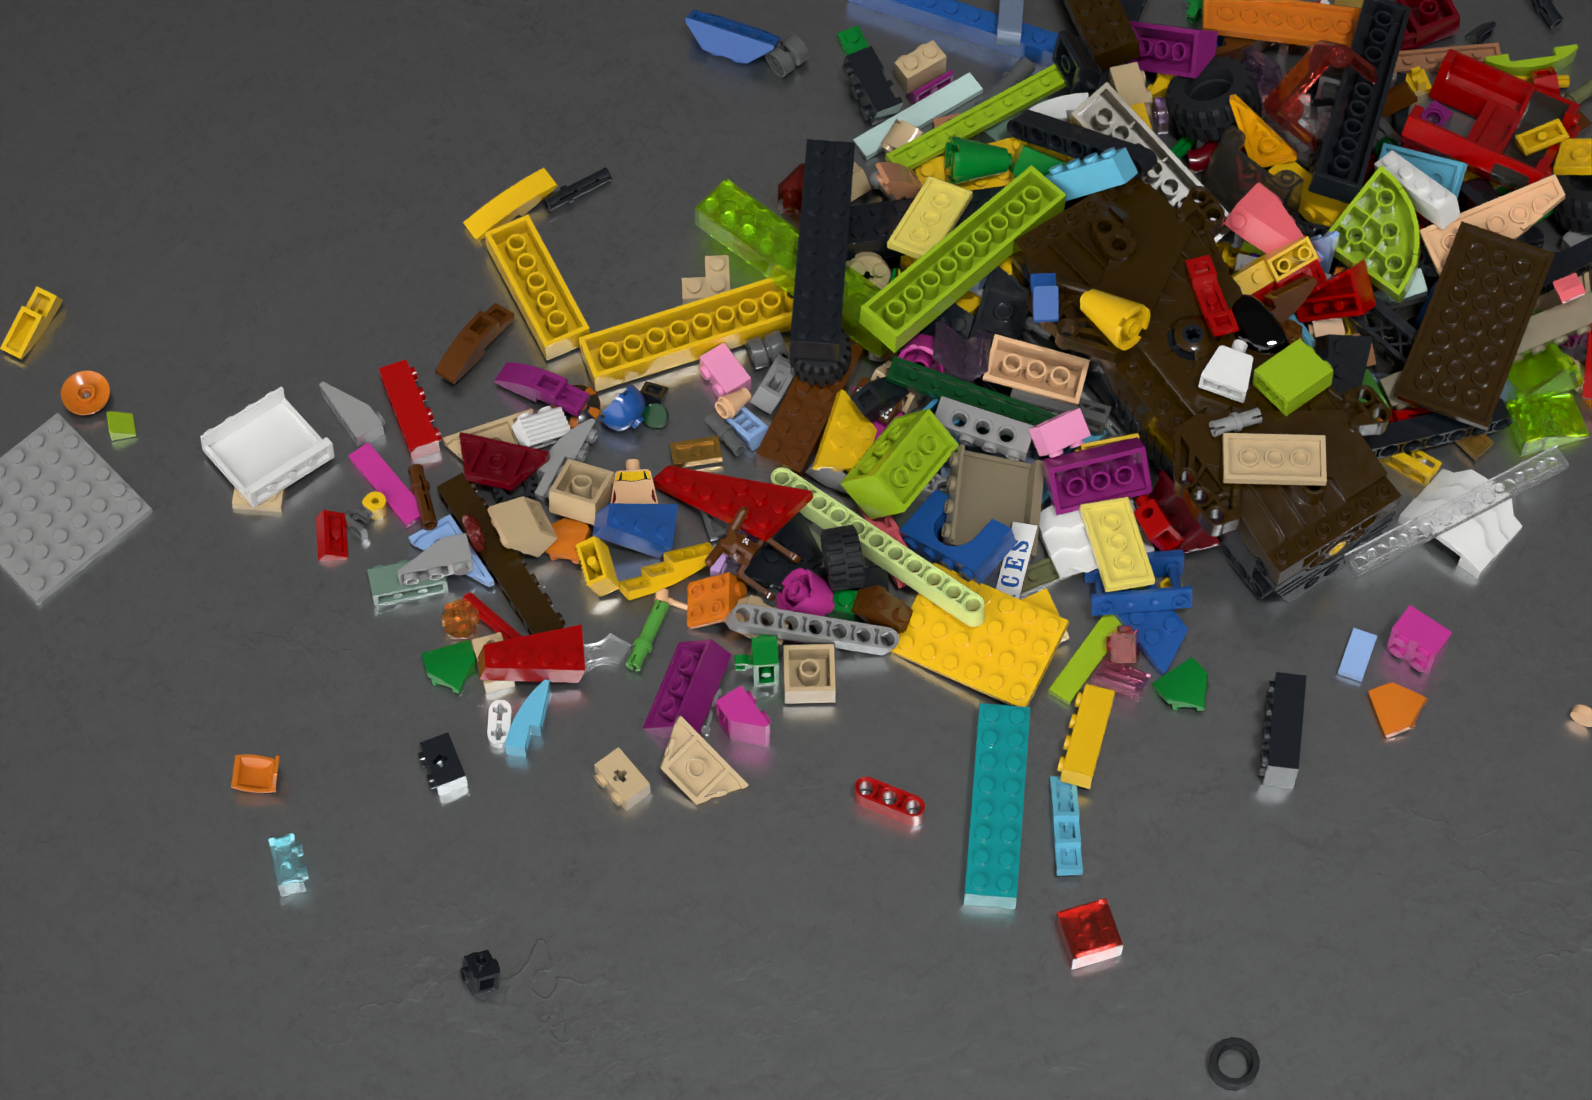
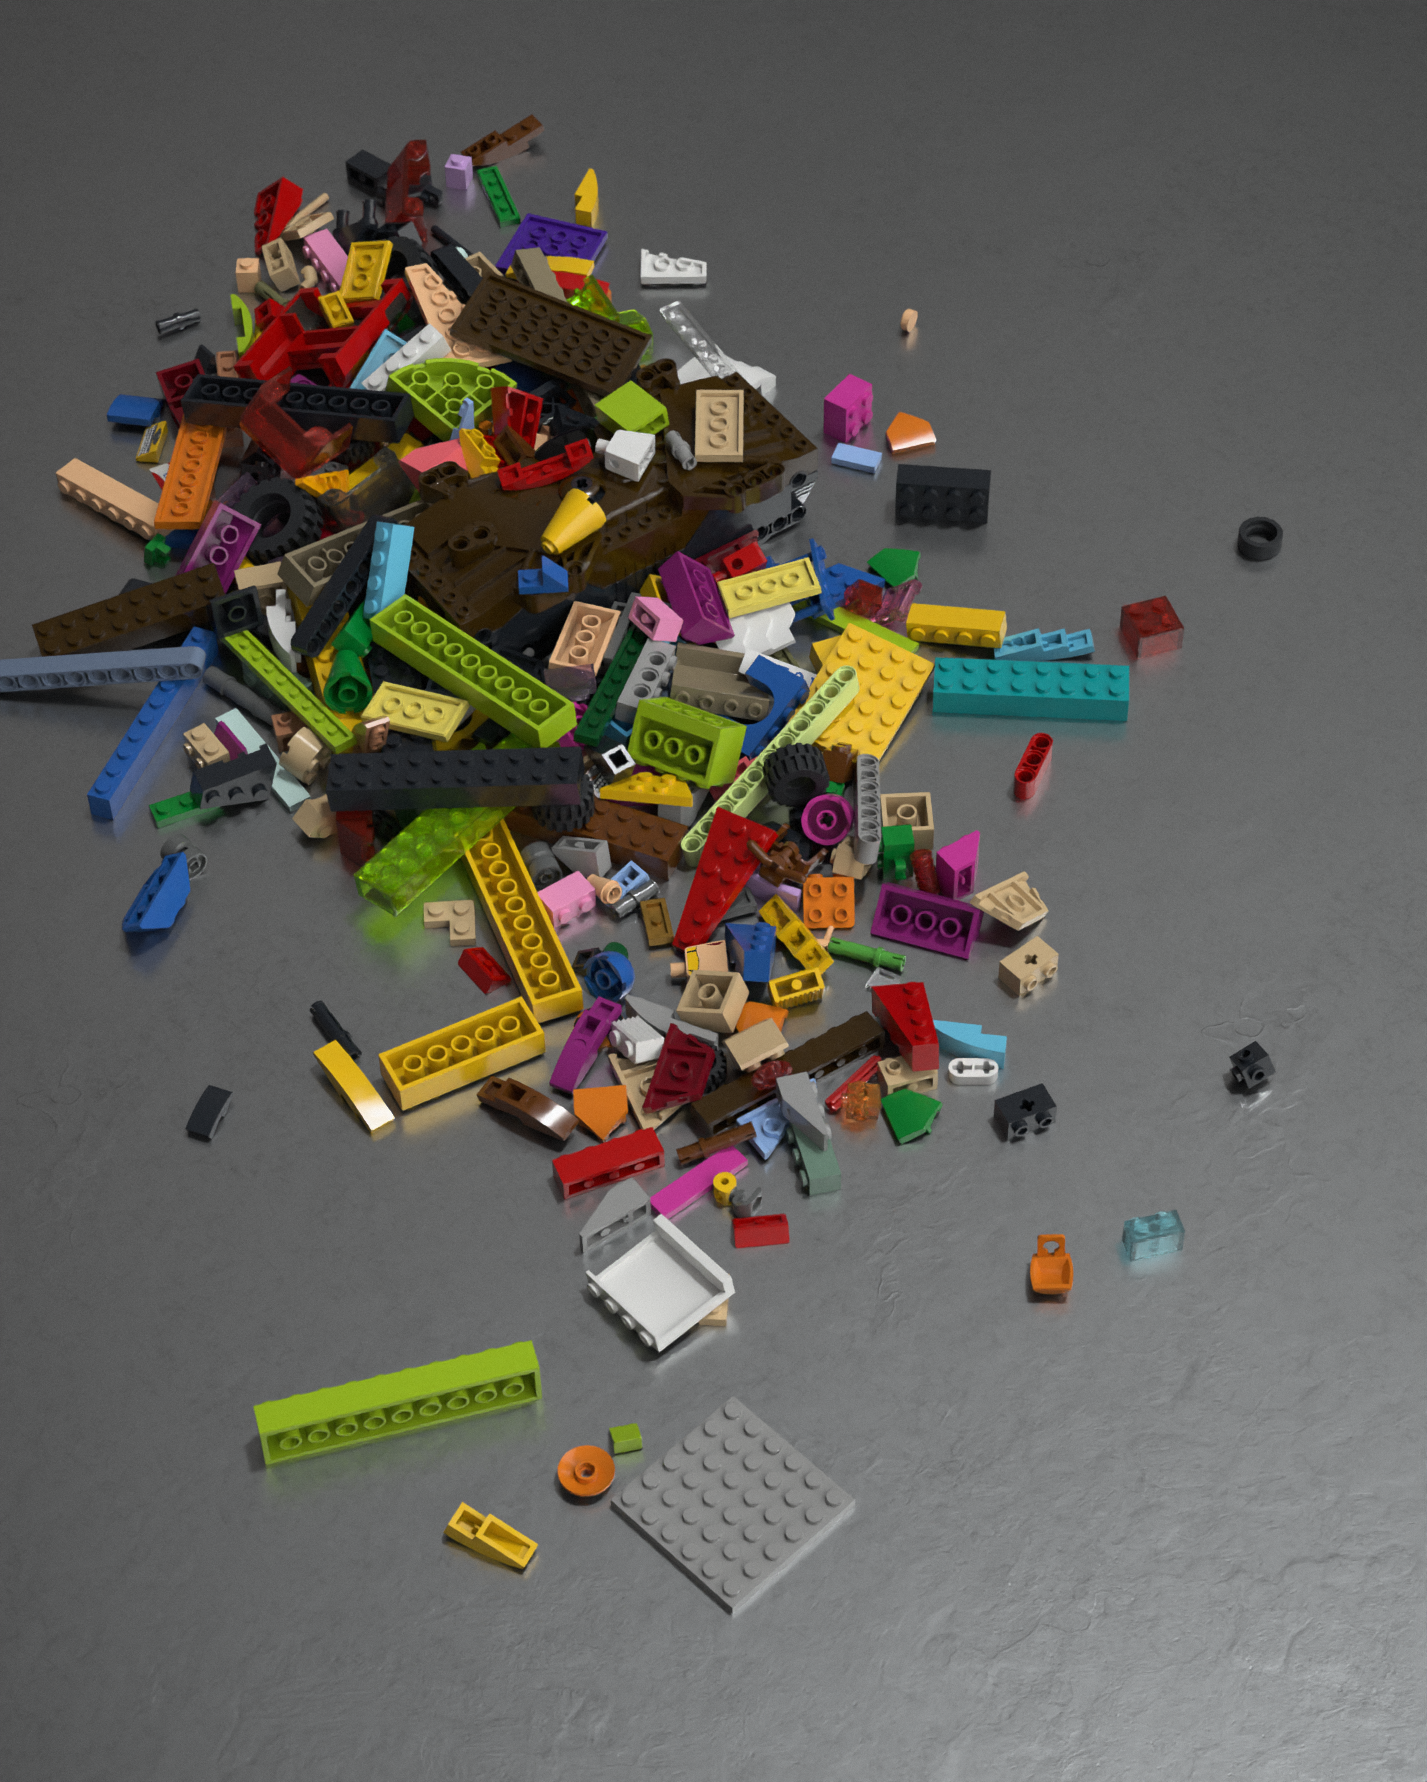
camera: 90 degrees left, 15 degrees down
coral slope [1553,273,1586,304] -> none
none -> black slope [185,1085,234,1139]
none -> lime brick [253,1340,542,1465]
none -> red slope [458,947,512,994]
none -> orange slope [573,1085,628,1143]
none -> clear red piece [910,849,941,895]

